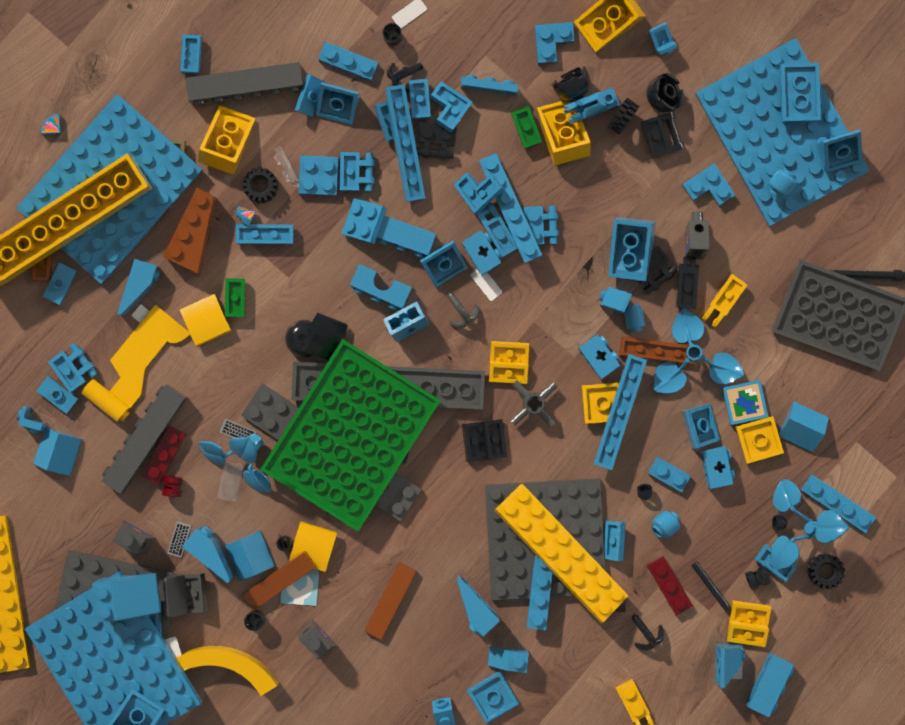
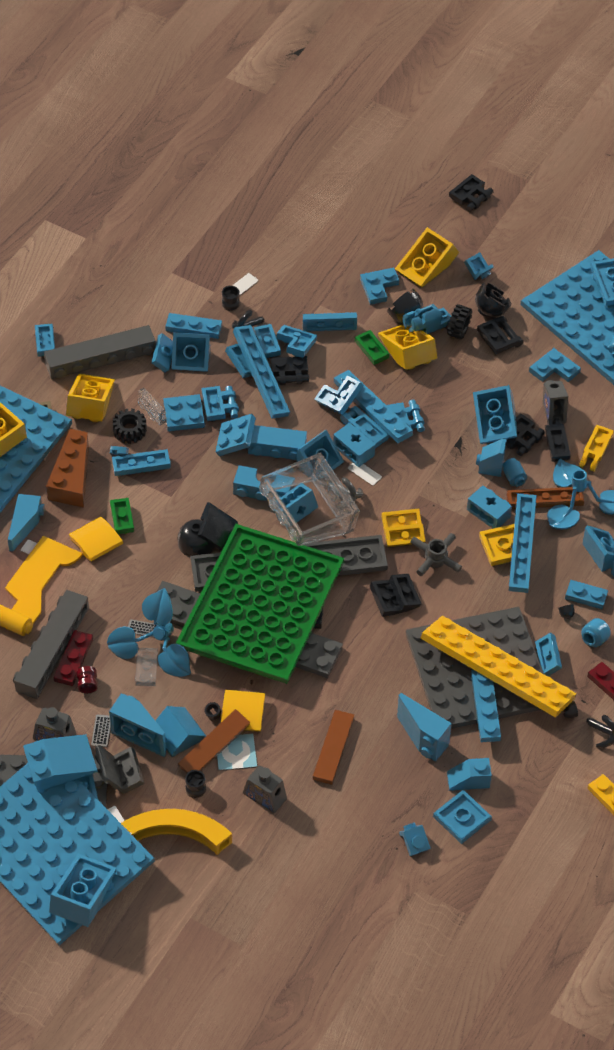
camera: 10 degrees left, 35 degrees down
none -> clear windscreen [259,452,360,546]

